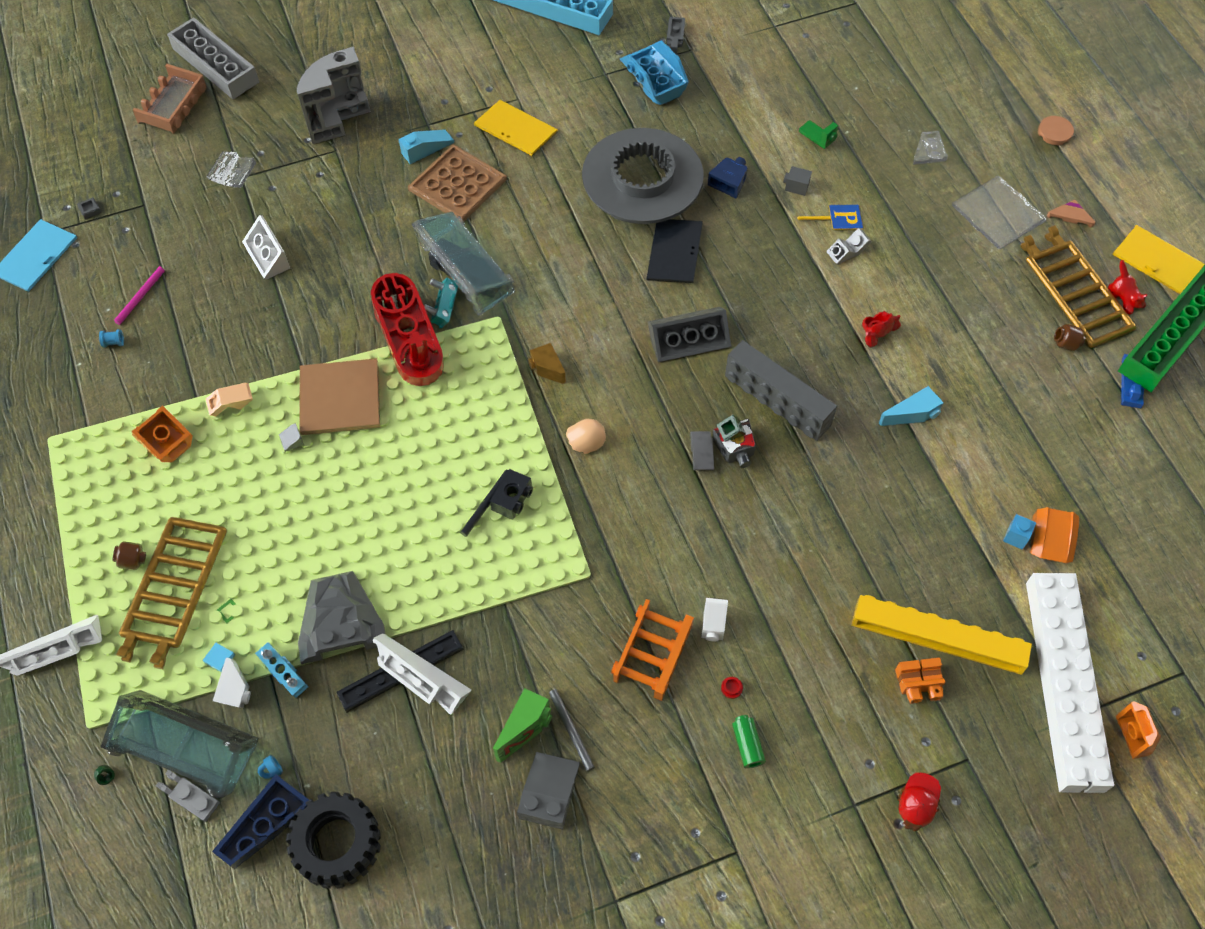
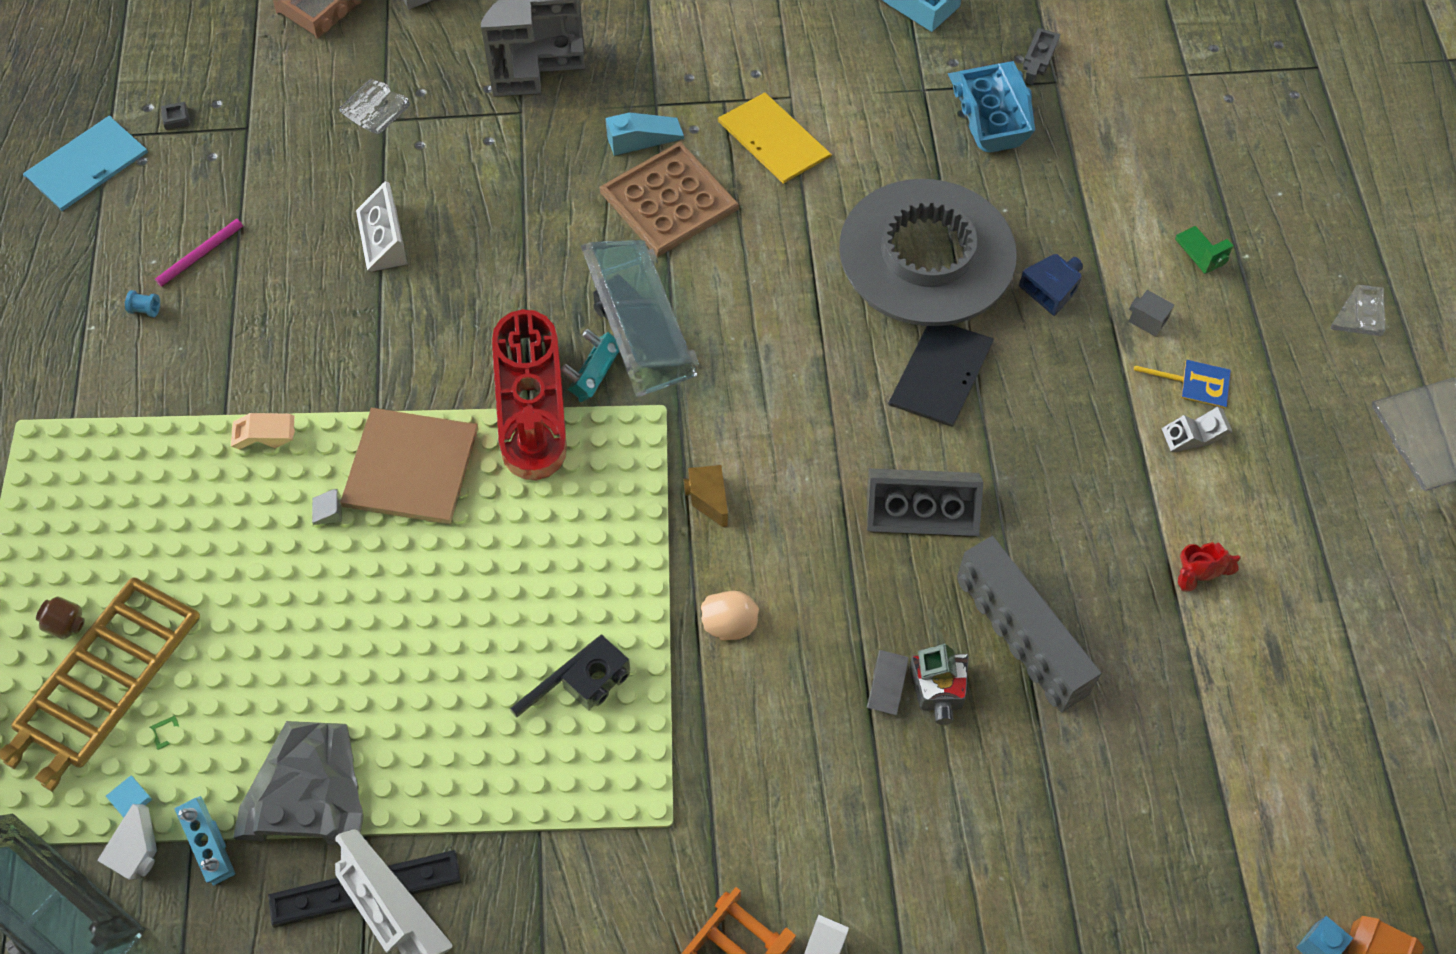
camera: 15 degrees right, 0 degrees up
orange slope [131,405,193,462] -> none
medium azure slope [879,386,943,426] -> none

